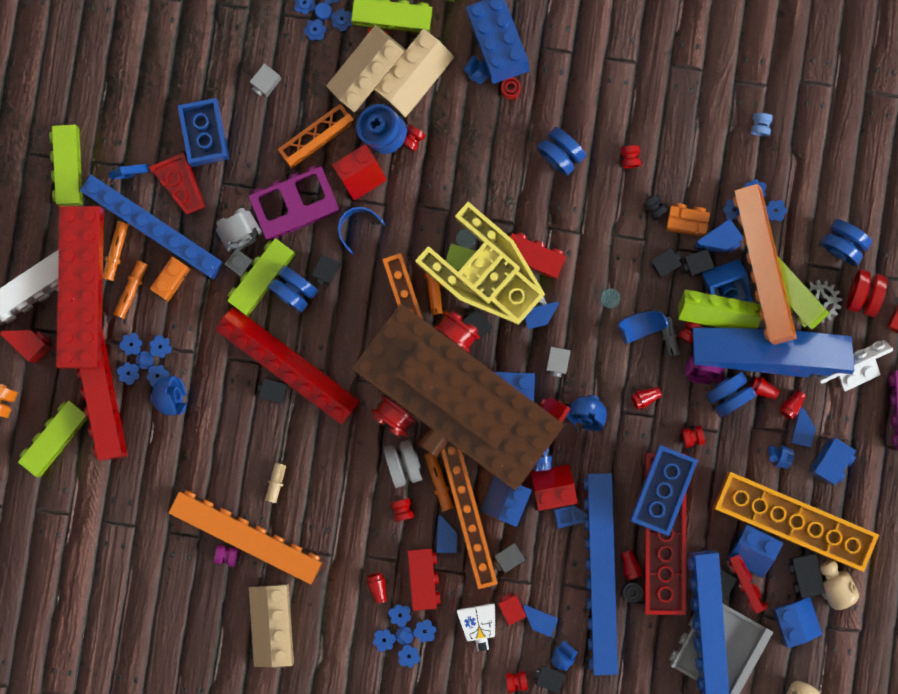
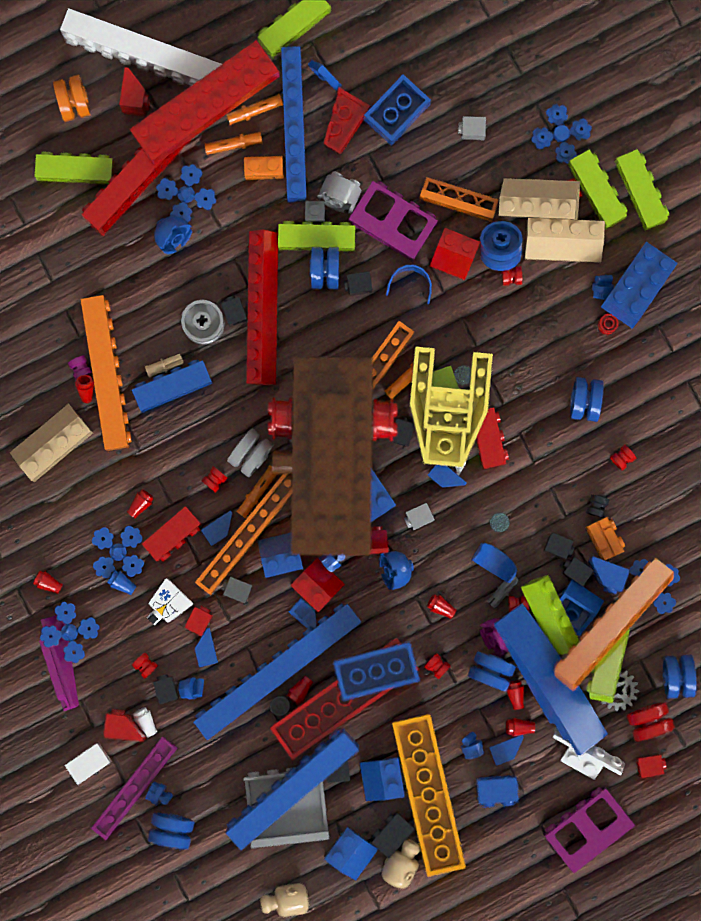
camera: 50 degrees right, 0 degrees up
red wing [729,554,769,614] -> none
none -> red cone [75,375,94,403]
none -> blue cone [107,570,136,595]
none -> blue brick [132,359,213,413]
none -> light grey wheel [181,300,225,345]

